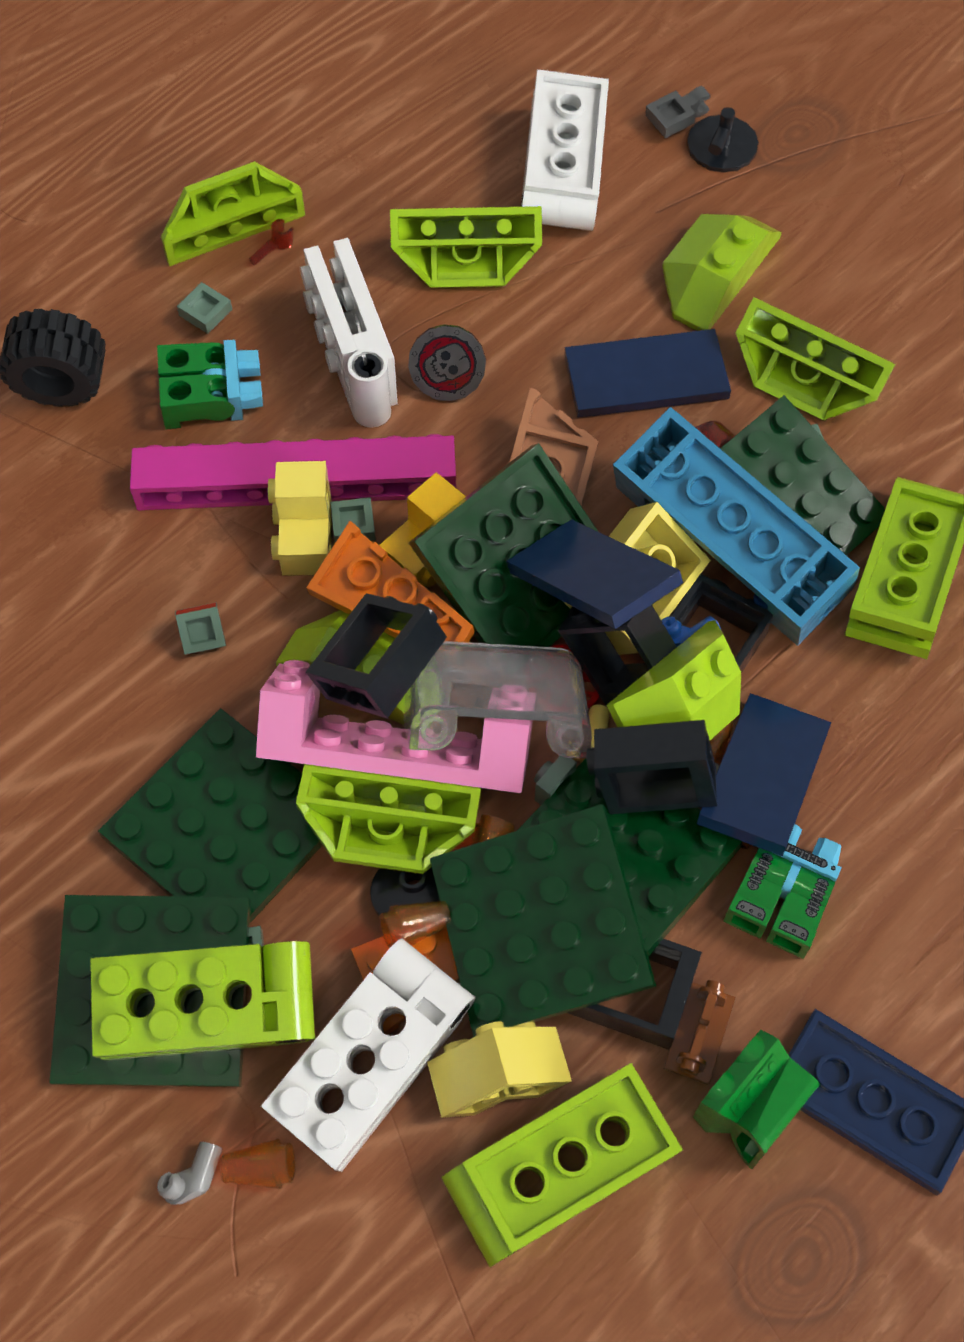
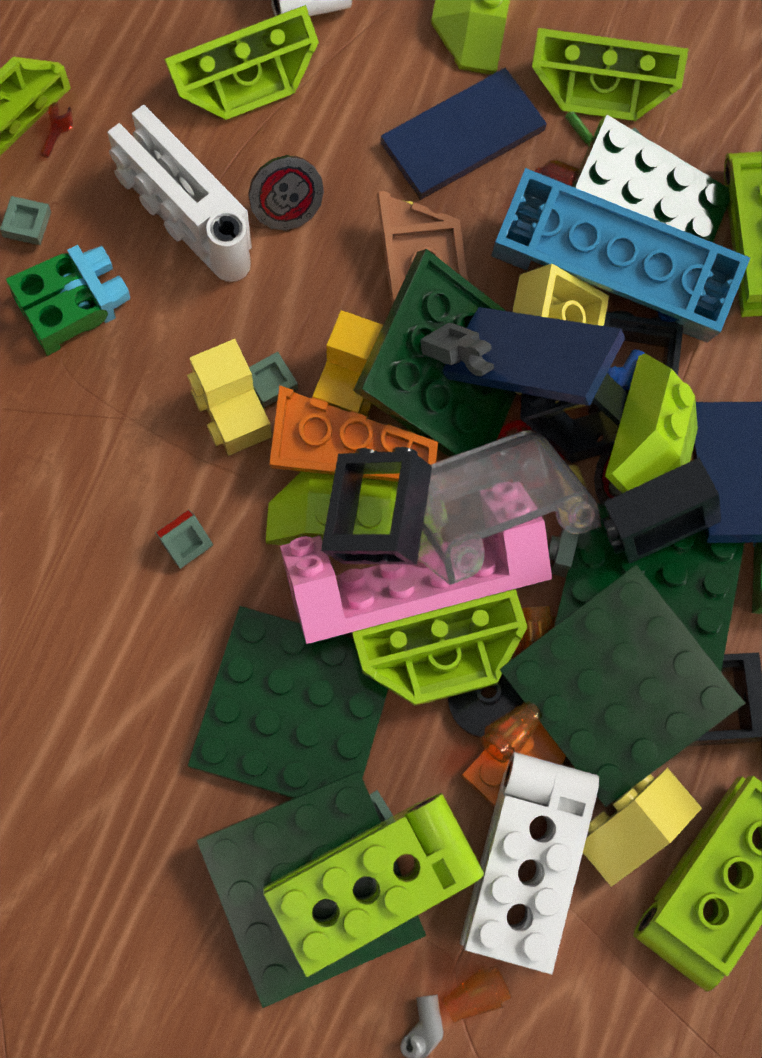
camera: 30 degrees left, 10 degrees up
dark pink brick [130,434,456,510] -> none
none -> dark grey plate [420,322,494,376]
none -> bright green leg [565,111,593,146]

